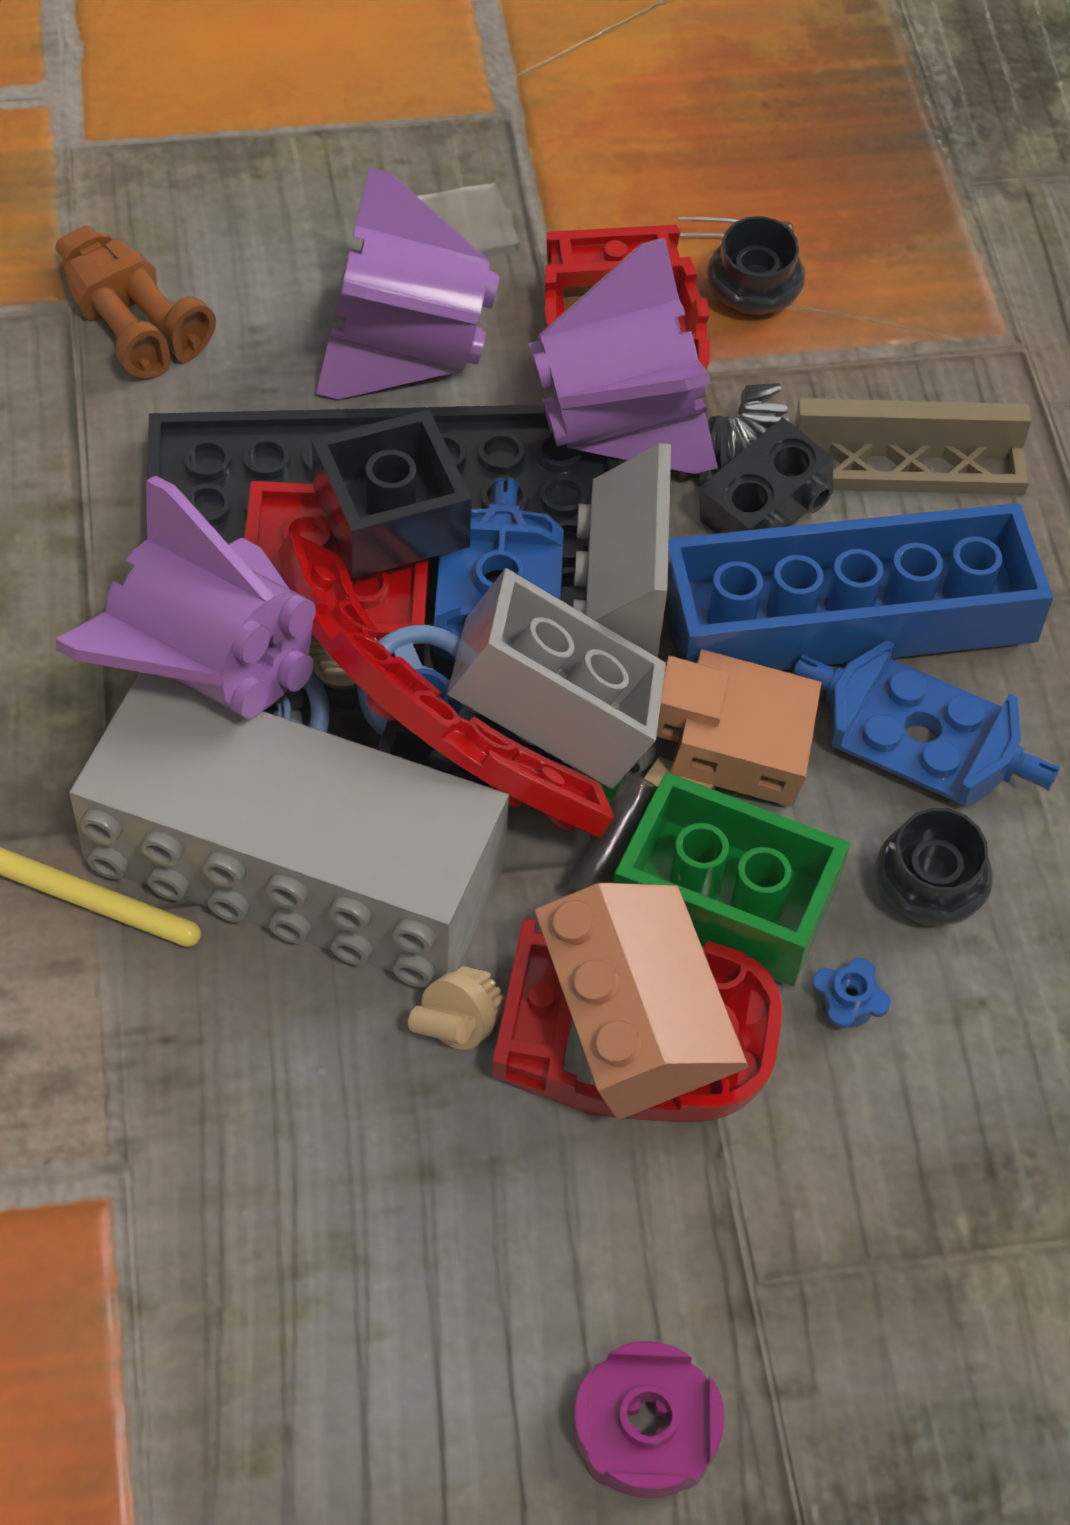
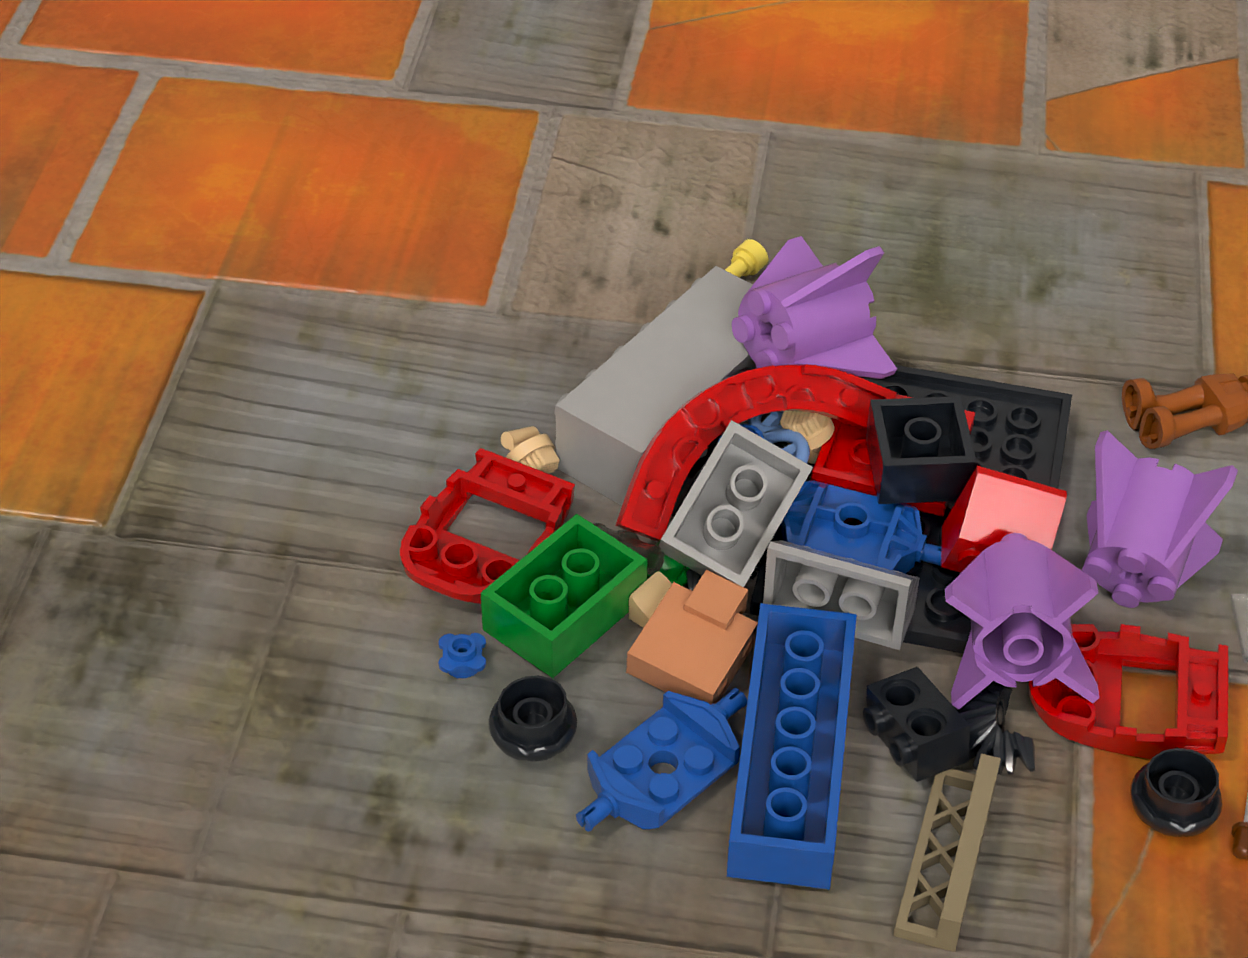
camera: 110 degrees right, 10 degrees down
nougat slope [534,883,749,1120] -> none
magenta plate [573,1341,725,1498] -> none
none -> slope [941,466,1067,573]

